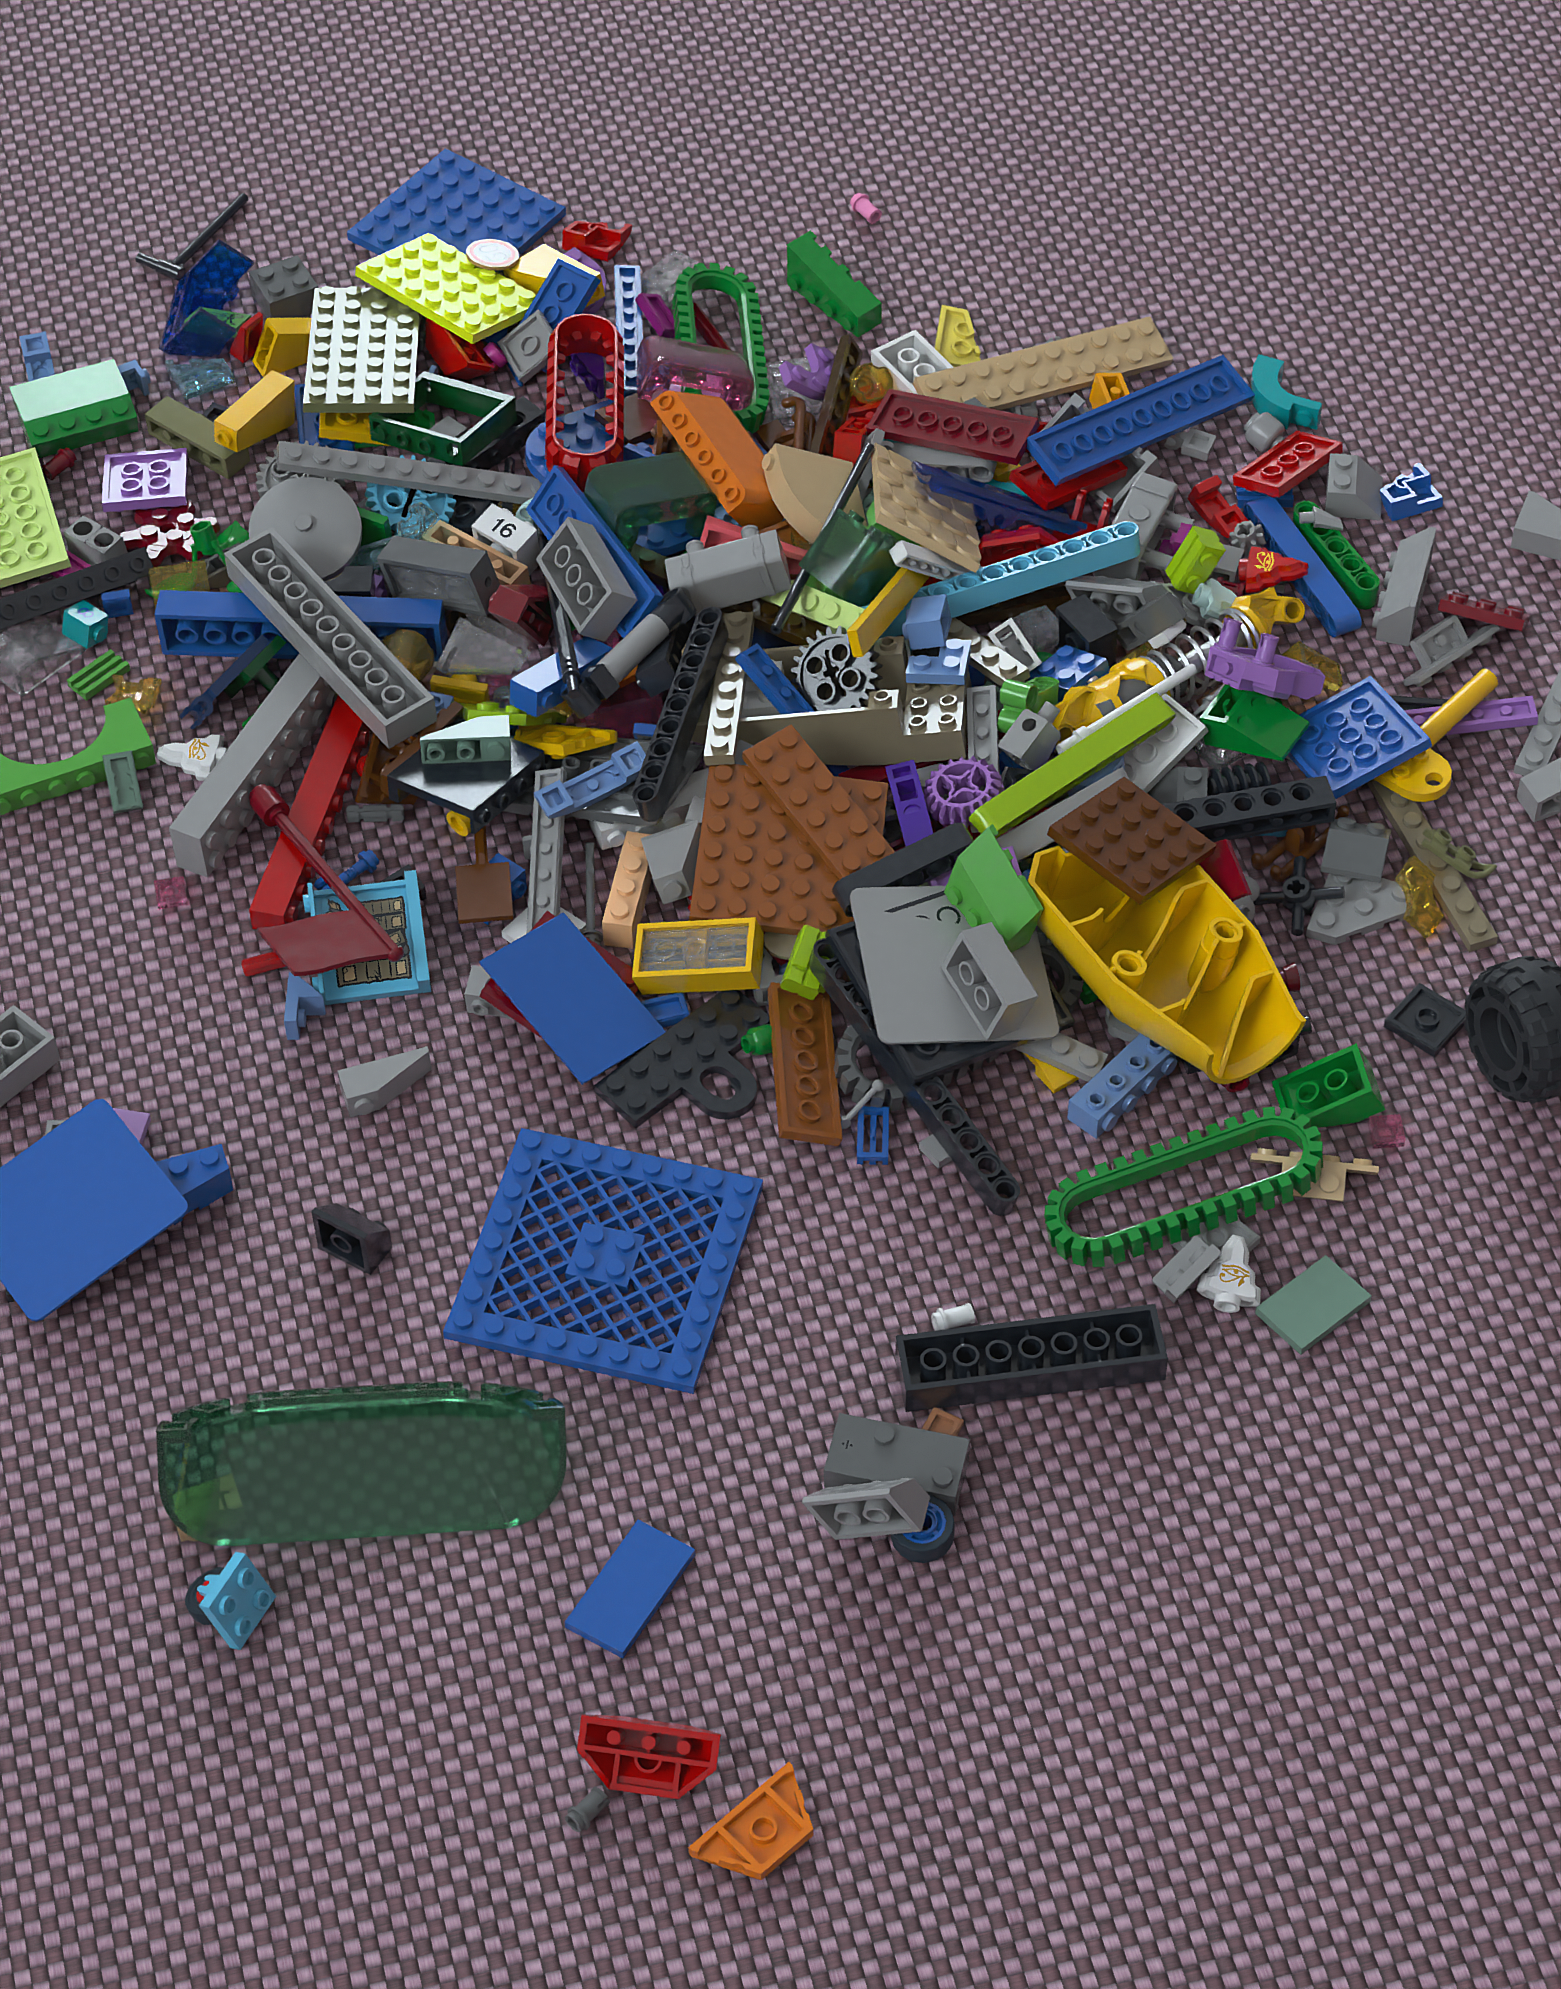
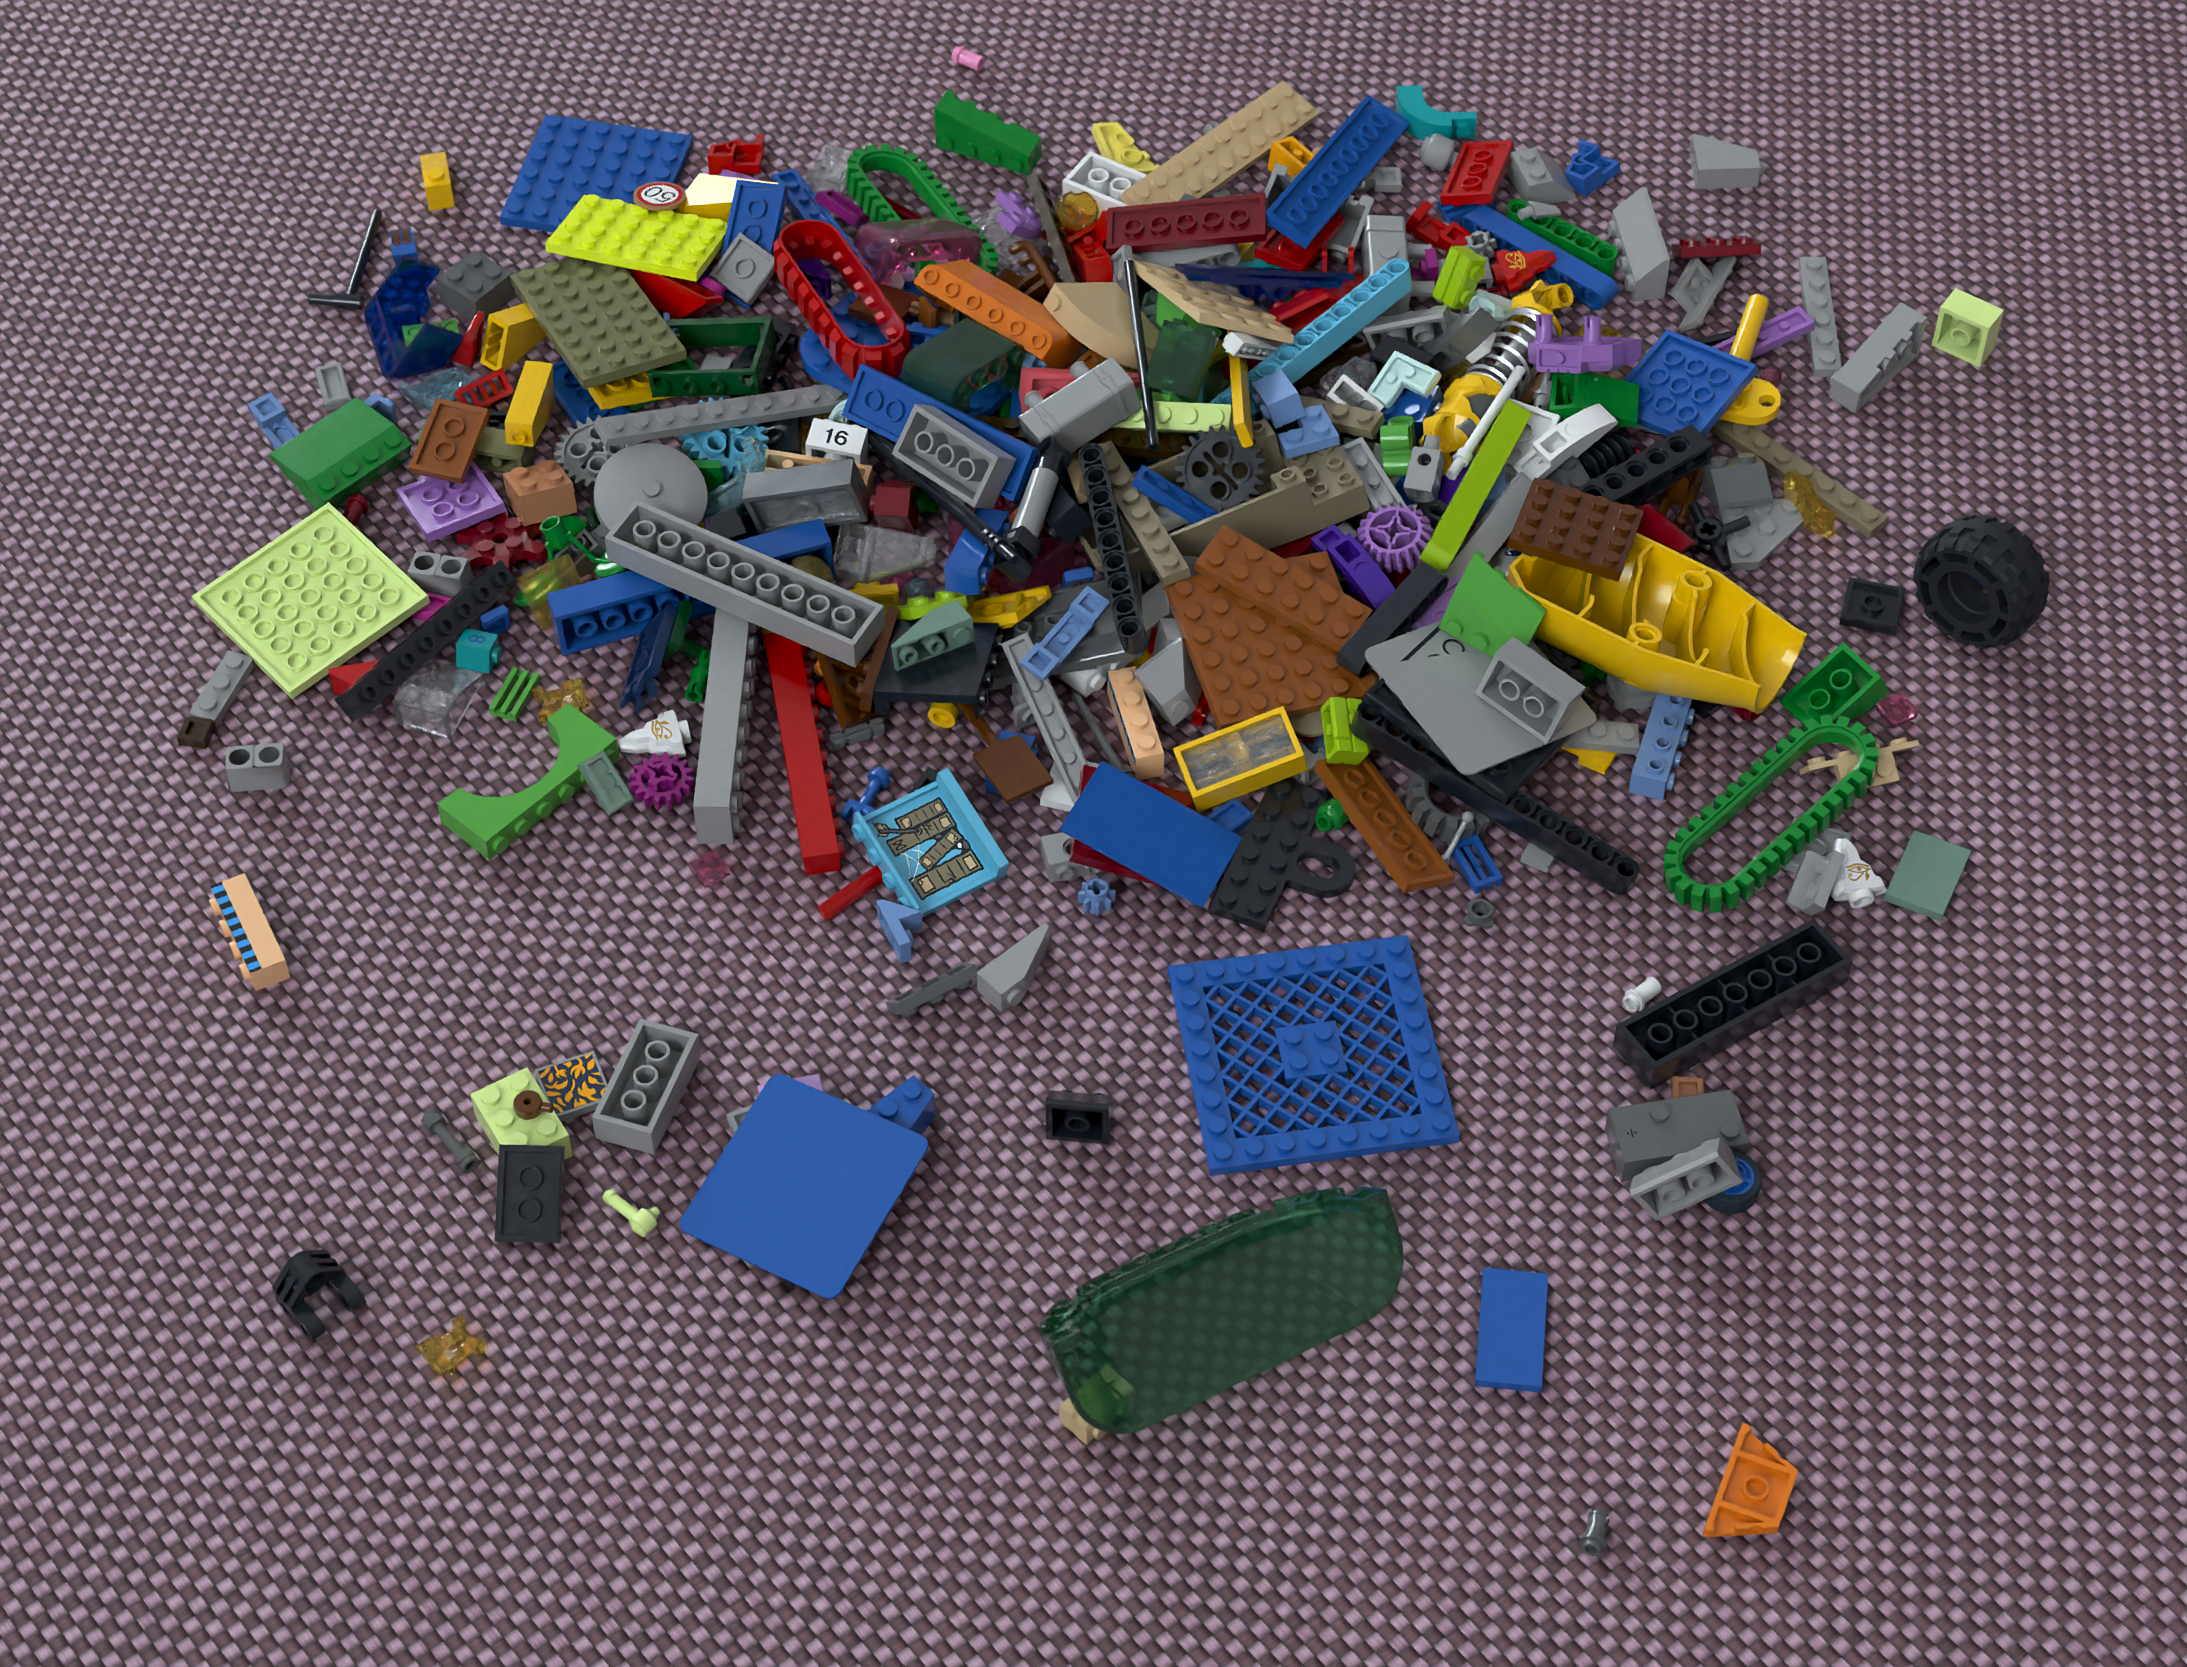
camera: 25 degrees left, 0 degrees up
medium azure plate [185,1552,276,1650] -> none
dark red flag [249,784,404,976] -> none
red wedge [577,1714,721,1799] -> none
olive piece [1421,828,1497,879] -> none
none -> light grey tile [314,362,352,411]
none -> blue leg [389,227,421,275]
none -> dark orange plate [409,398,490,484]
none -> yellow slope [420,152,455,211]
none -> red slope [454,368,515,408]
none -> nougat brick [503,460,577,526]
none -> magenta gear [630,752,695,810]
none -> dark grey plate [885,962,978,1017]
none -> medium blue gear [1078,877,1115,916]
none -> light aqua tile [1367,351,1442,409]
none -> dark grey plate [1464,899,1496,929]
none -> white slope [1512,403,1618,481]
none -> clear pink tile [1759,366,1782,388]

